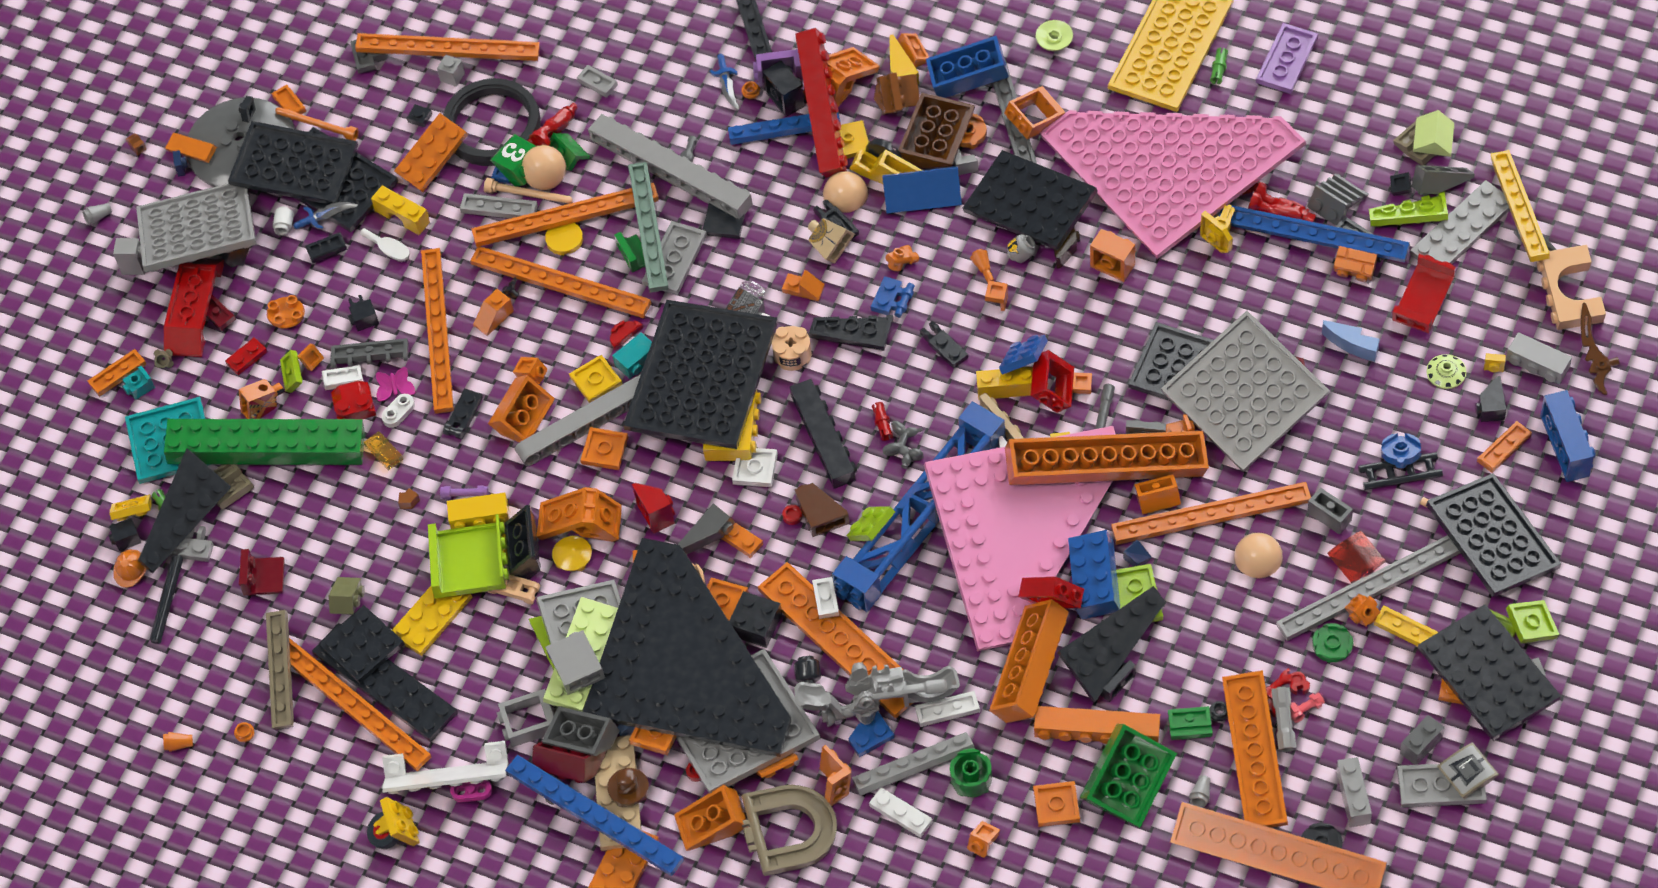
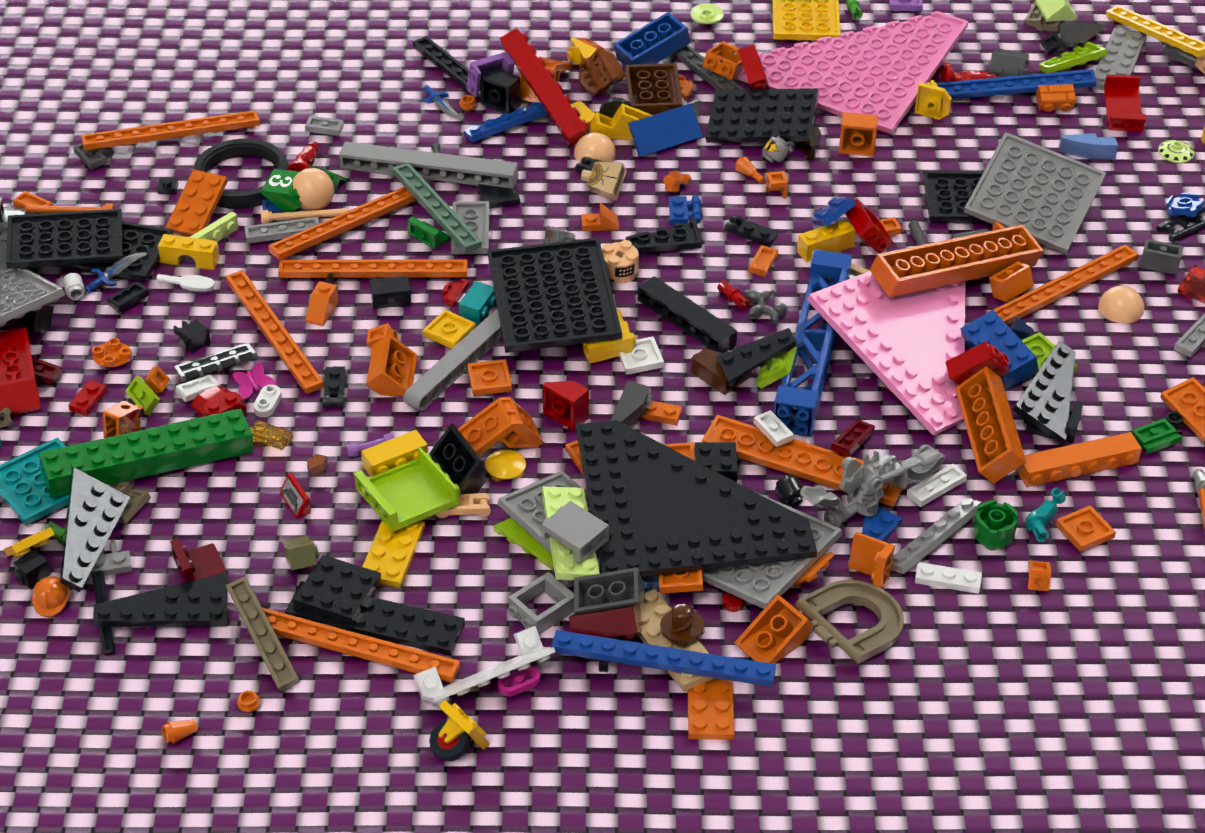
camera: 30 degrees left, 15 degrees down
light grey brick [437,55,465,87] -> none
yellow tile [545,223,583,255] -> none
red tile [782,505,802,525] -> none
green slope [1080,724,1177,828] -> none
none -> black wing [93,572,228,627]
none -> yellowish green plate [190,212,239,241]
none -> slope [280,473,311,518]
none -> black brick [369,276,411,309]
none -> yellow plate [566,46,582,65]
none -> black wing [716,328,797,387]
none -> red window [738,44,770,89]
none -> orange tile [748,245,778,277]
none -> dark red plate [831,419,875,457]
none -> teal arm [1025,487,1066,542]

